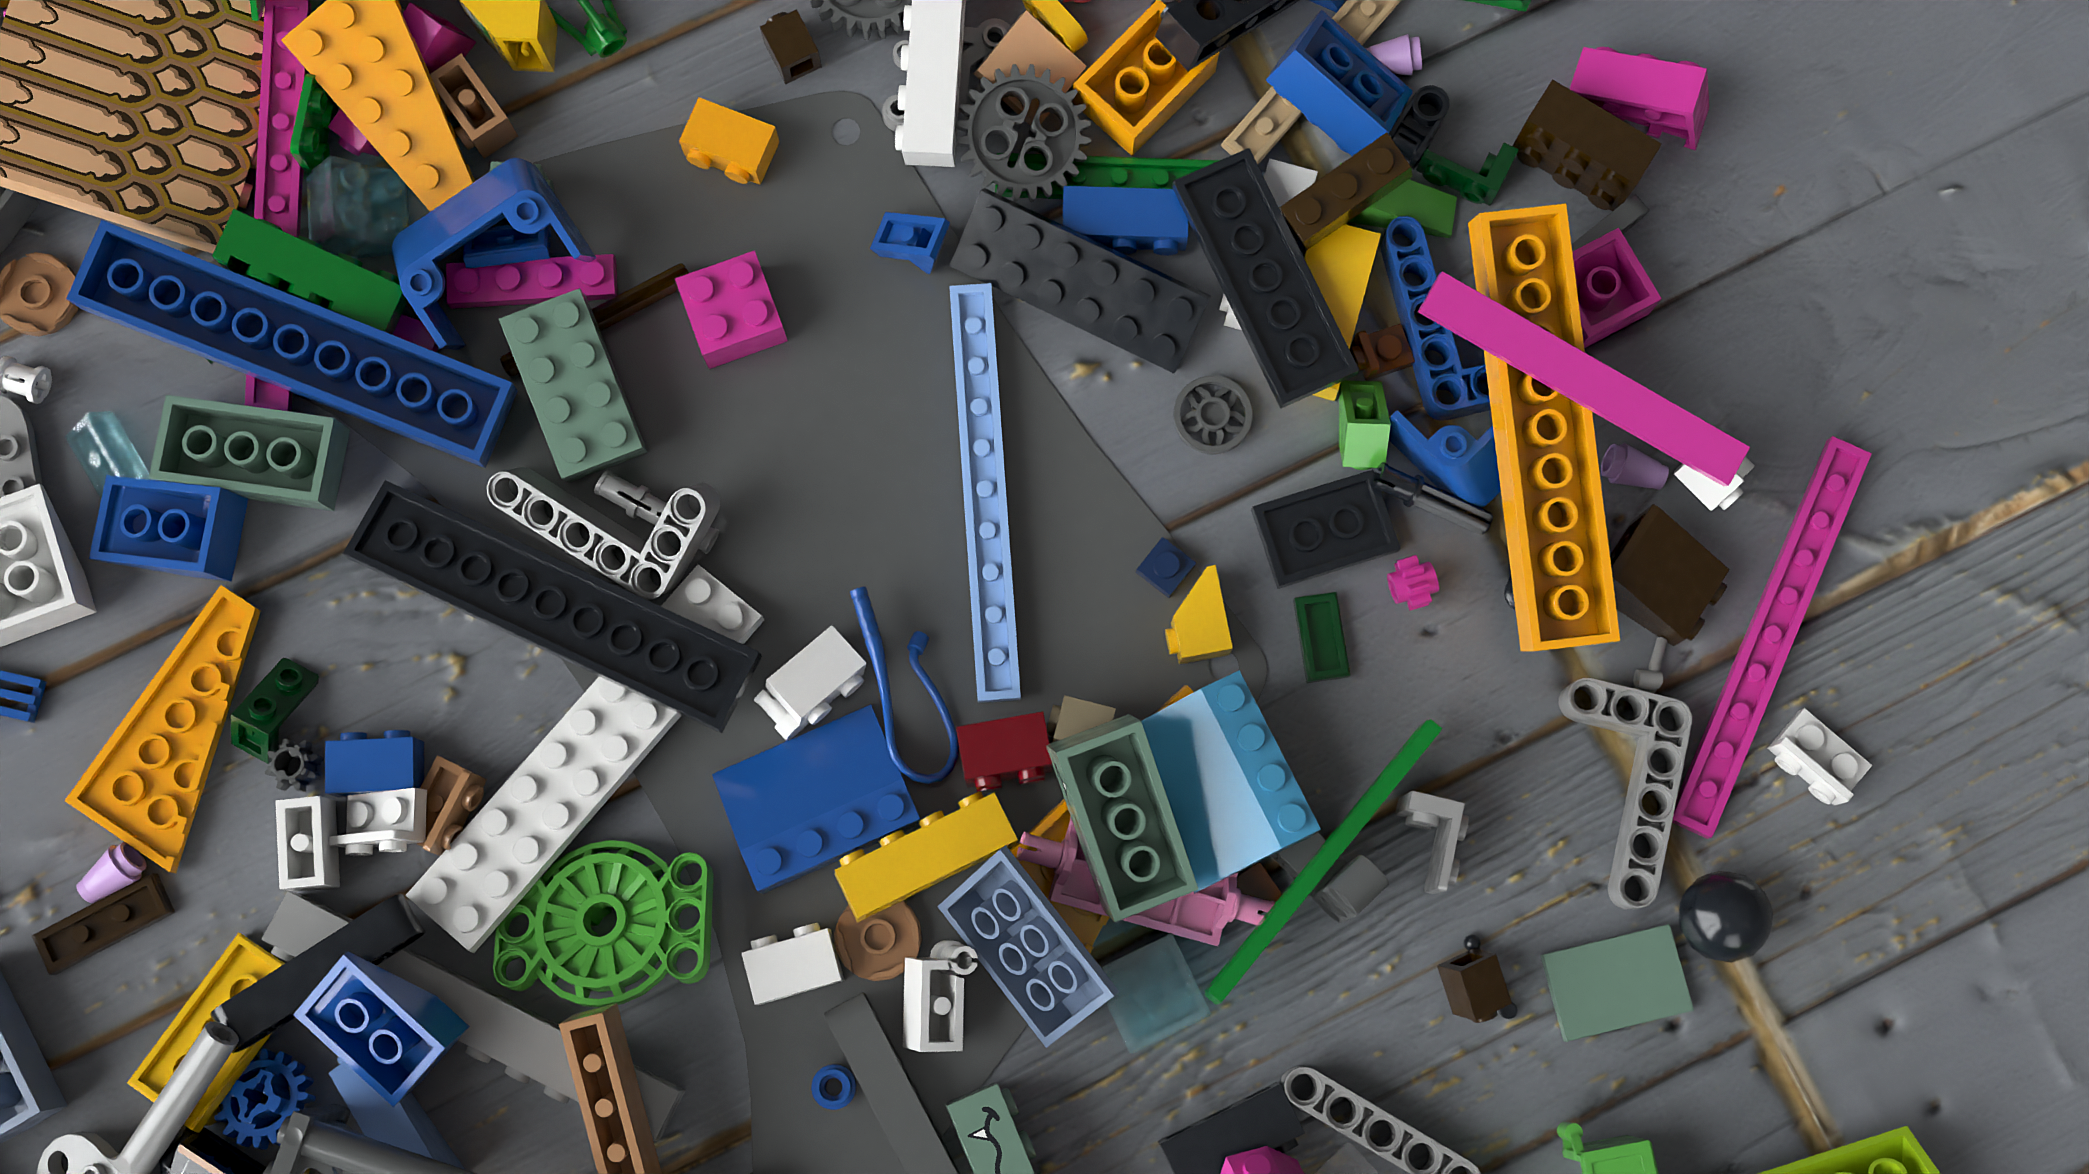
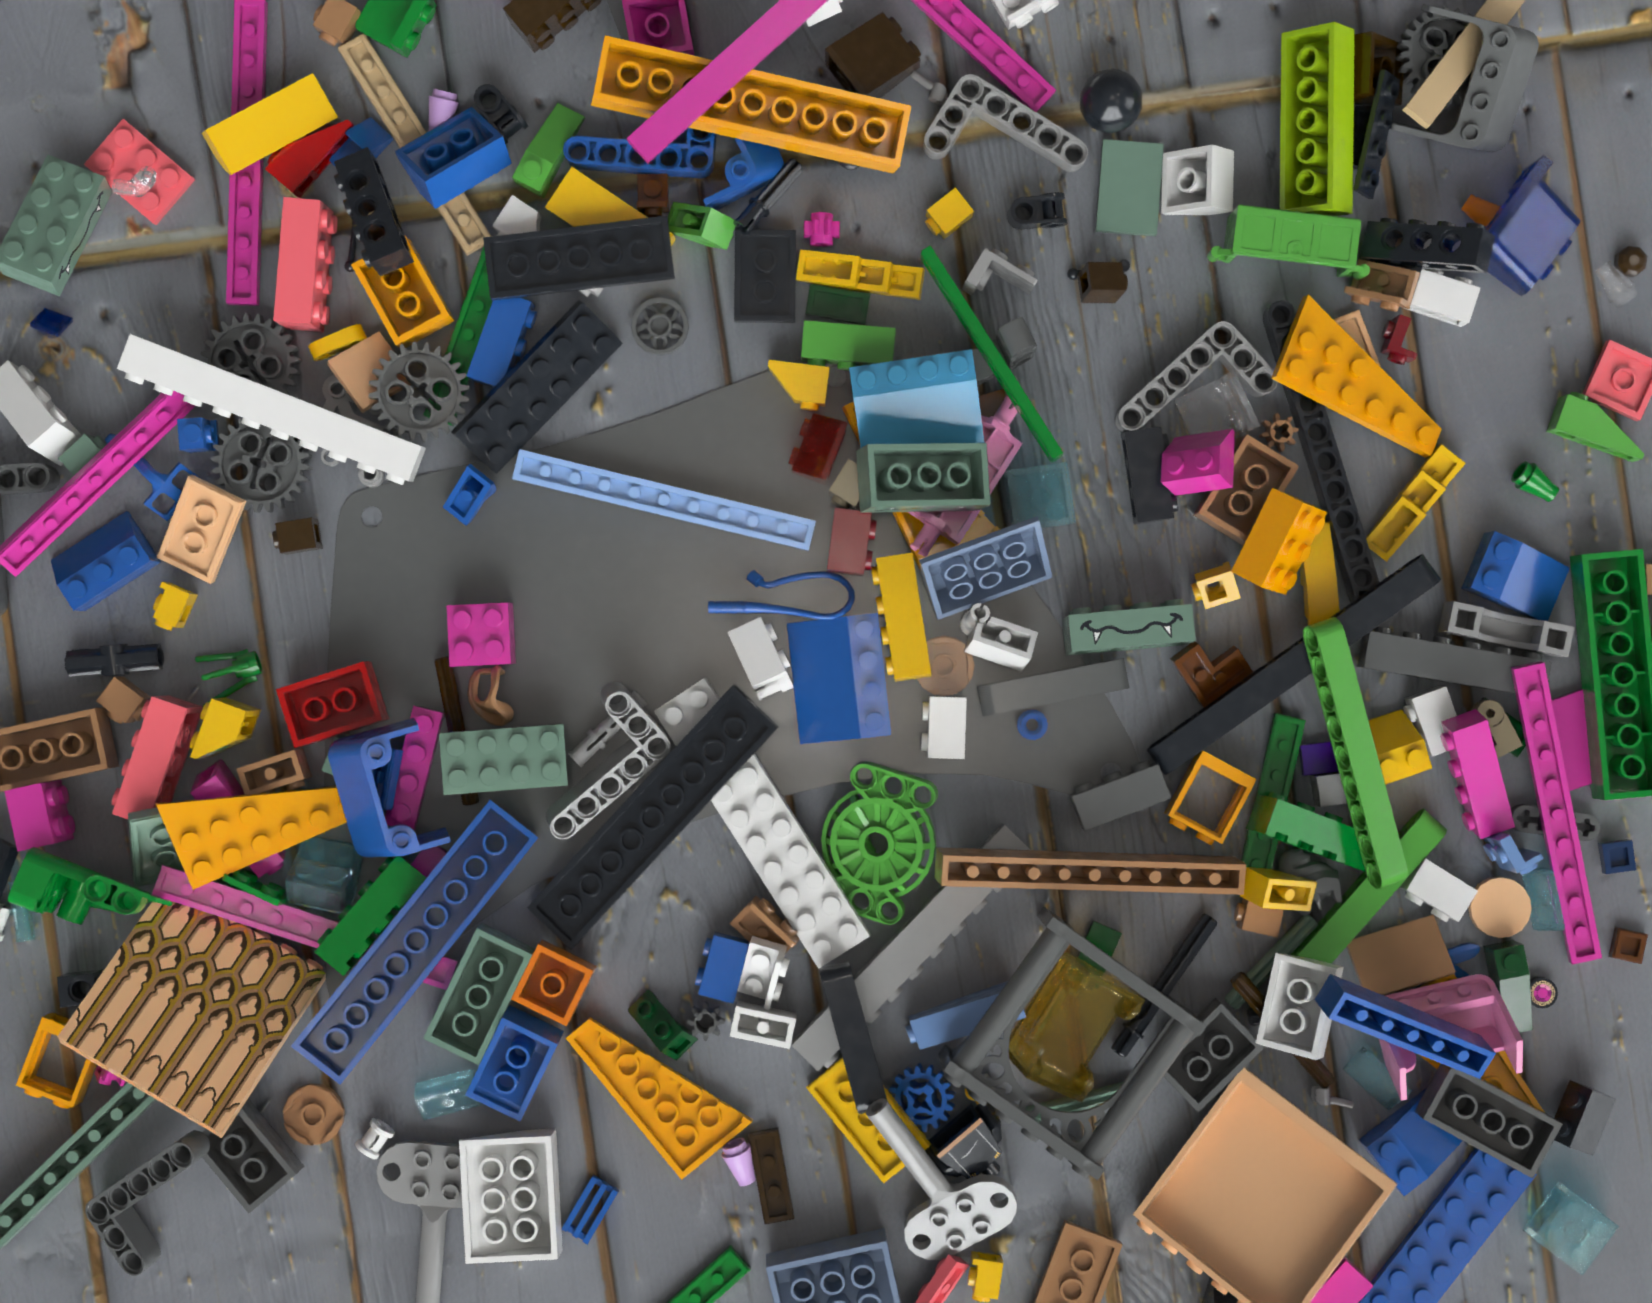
camera: 70 degrees left, 10 degrees up
blue slope [293,951,470,1107] -> none
light orange brick [679,97,780,185] -> none
dark blue plate [1136,537,1196,598] -> none
dark brown brick [1279,132,1413,250] -> none
dark green bracket [1416,143,1519,206] -> none
lavender cone [1601,443,1669,490] -> none
none -> red brick [276,661,389,748]
none -> medium nougat piece [467,665,514,726]
none -> orange brick [511,939,597,1026]
none -> clear red slope [788,413,848,485]
none -> yellow slope [796,249,925,300]
none -> bright green brick [801,320,896,371]
none -> yellow brick [925,187,974,239]
none -> black piece [1007,192,1068,230]
none -> white slope [1161,144,1234,215]

